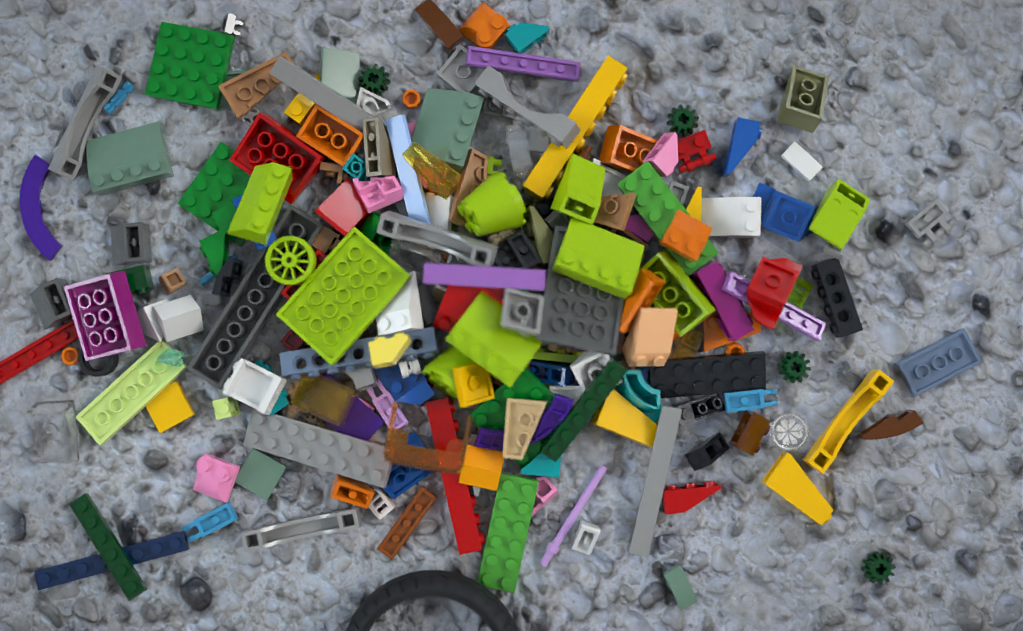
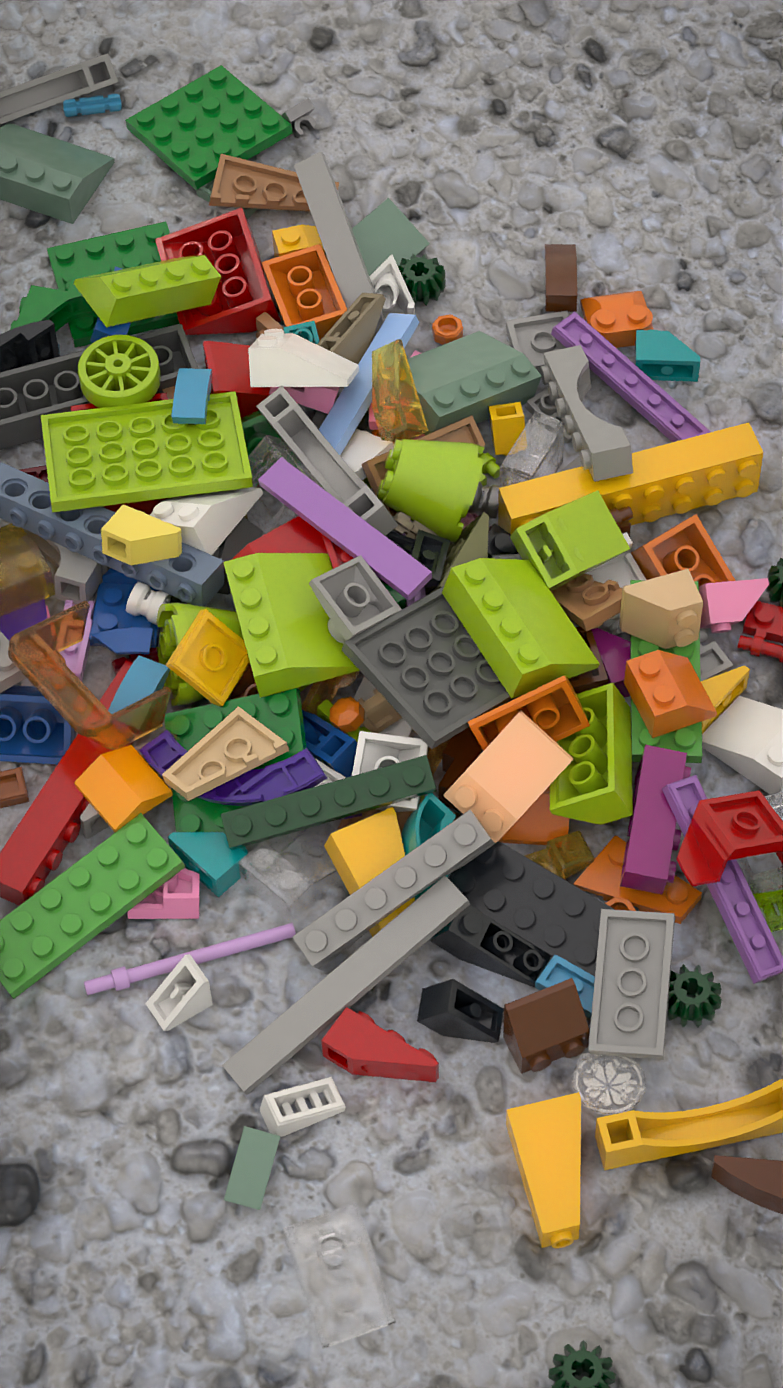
camera: 35 degrees right, 30 degrees down
none -> dark azure slope [107,655,170,729]
none -> dark azure slope [172,368,212,424]
none -> white slope [248,329,359,387]
none -> white slope [260,1077,346,1137]
none -> light grey arch [292,810,495,969]
none -> orange tile [329,696,365,733]
none -> yellow brick [488,402,528,456]
none -> light grey plate [588,909,675,1060]
none -> tan slope [619,569,703,649]

